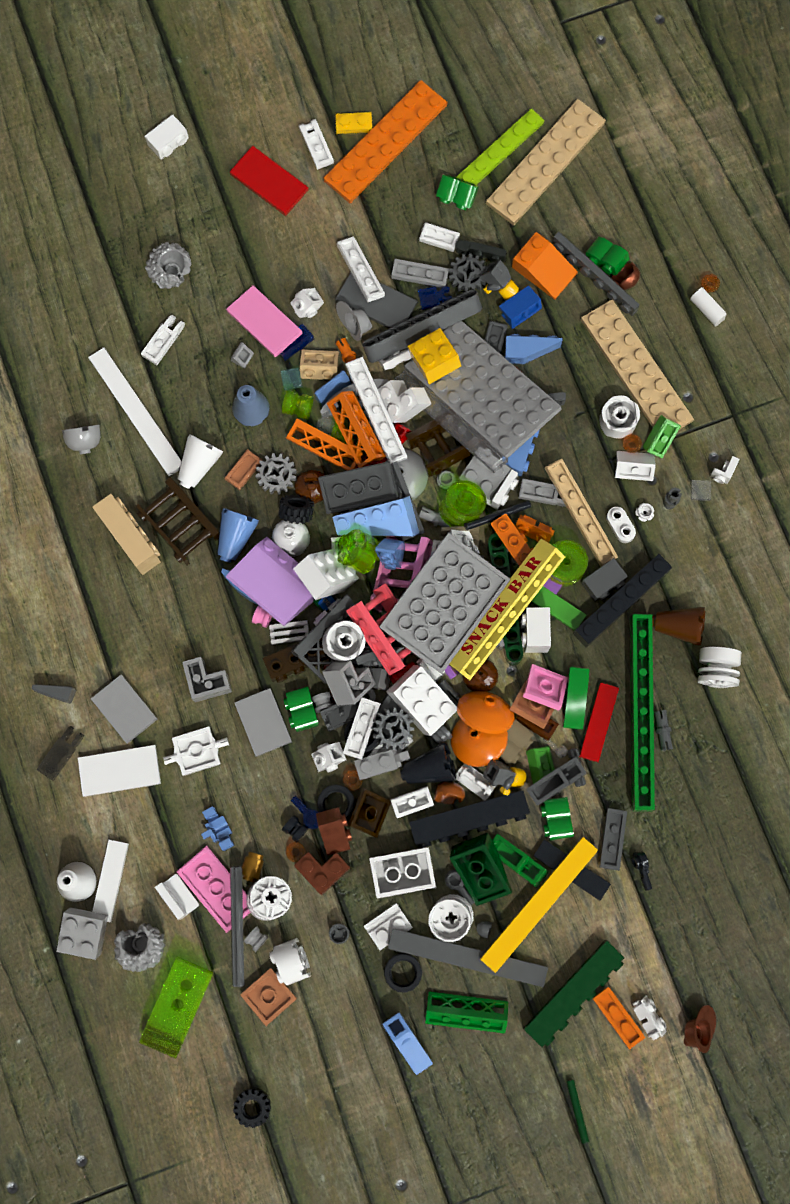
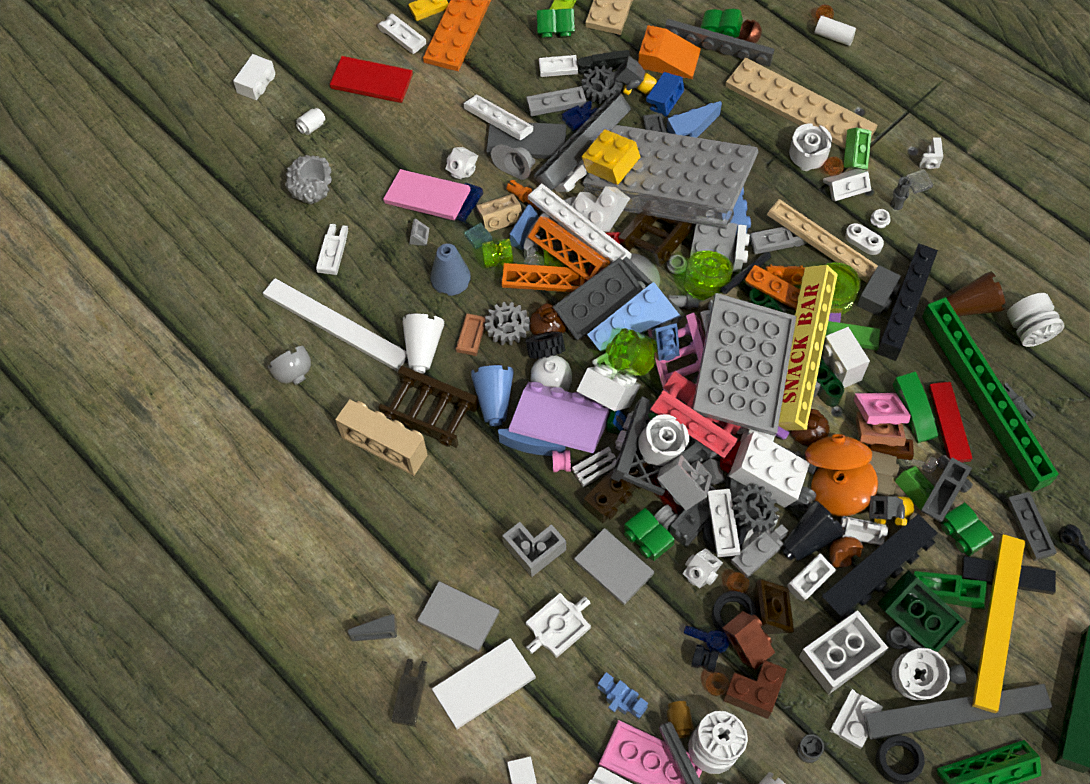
camera: 25 degrees left, 15 degrees down
none -> white brick [296,108,325,135]

